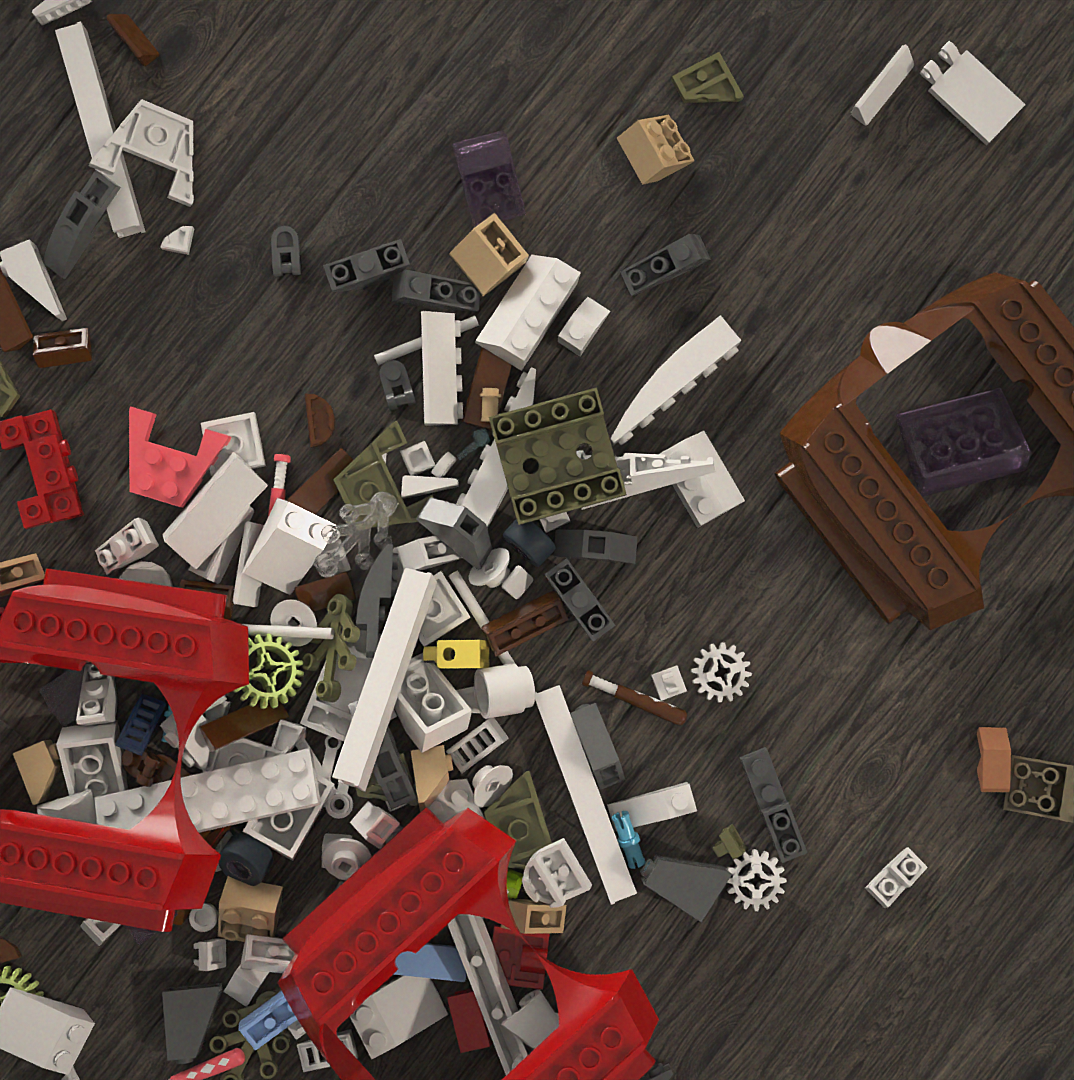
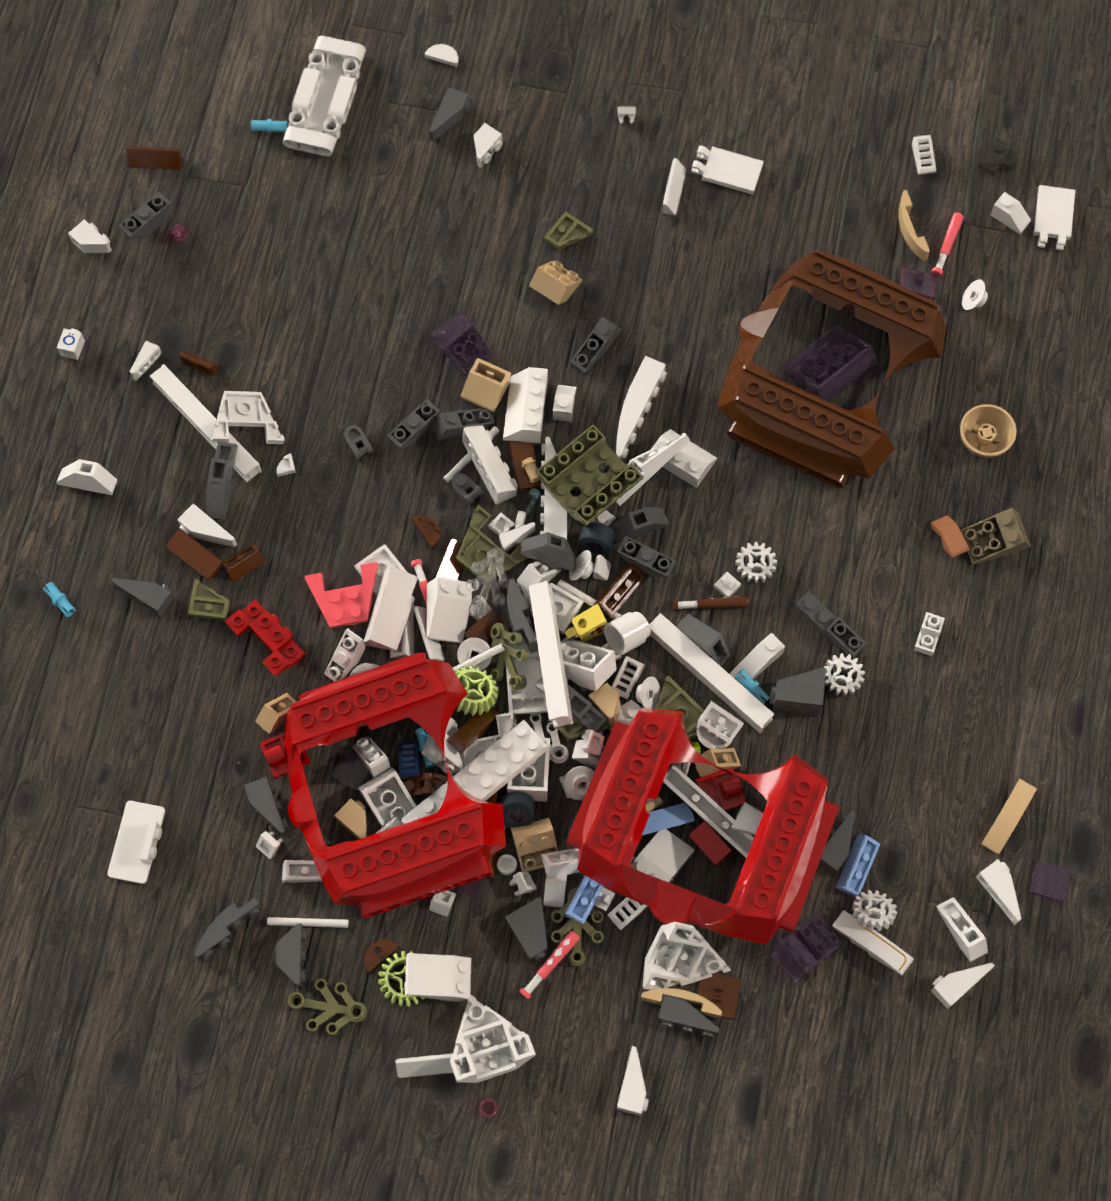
camera: 20 degrees left, 15 degrees down
olive tile [712,824,747,860] -> none

